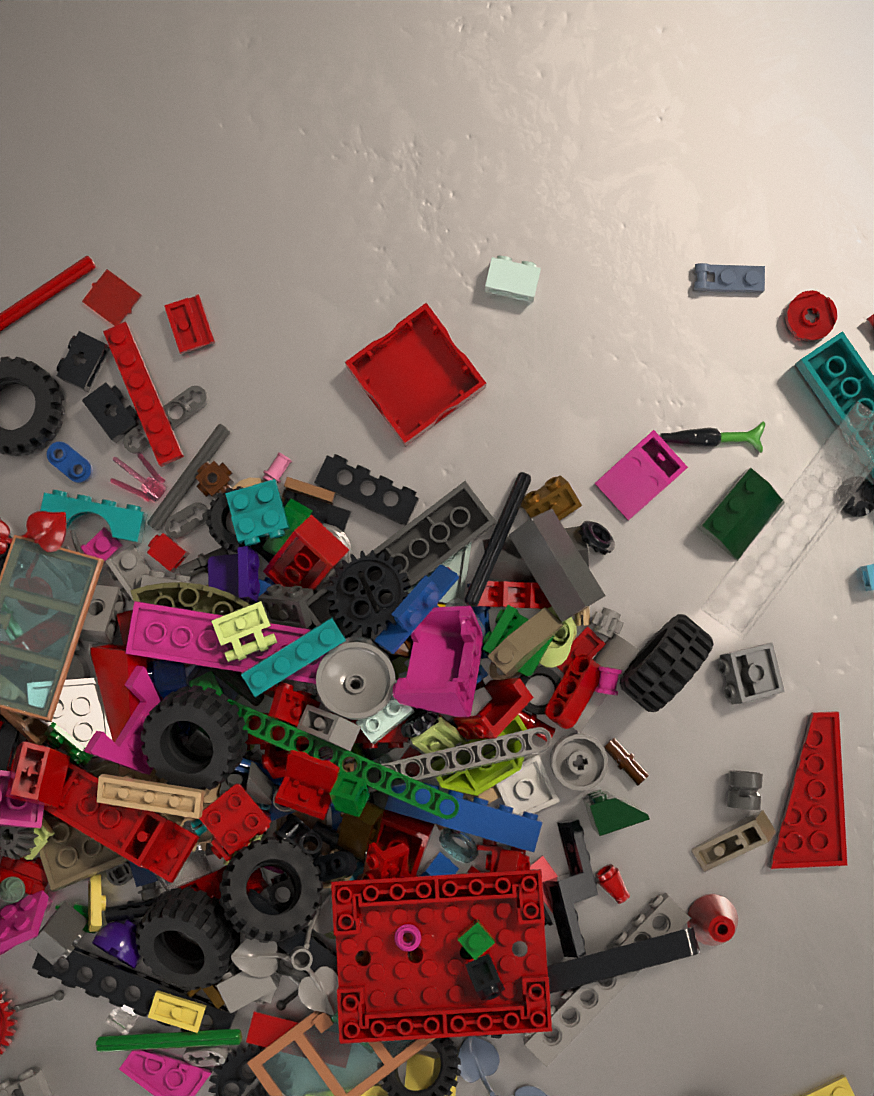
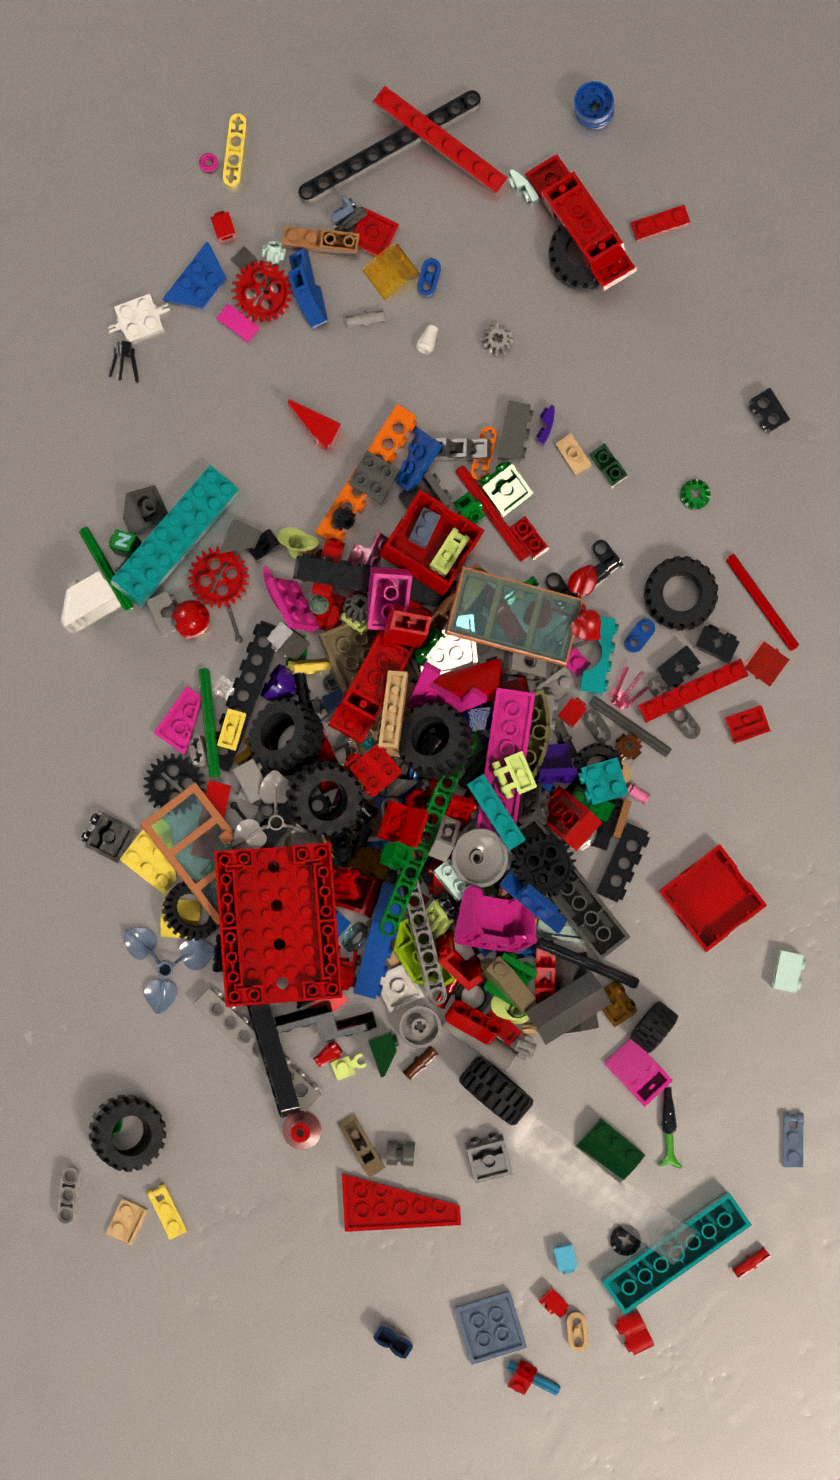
camera: 90 degrees right, 0 degrees up
dark pink plate [395,924,421,951] -> none
green brick [457,919,495,960] -> none
black bracket [465,953,505,1000] -> none
black gear [579,521,615,555] -> none
dark pink bush [595,666,622,696] -> none
red plate [785,290,838,342] -> none
none -> red cylinder [172,600,210,639]
none -> yellowish green plate [331,1053,367,1080]
none -> black tyre [630,1001,678,1053]

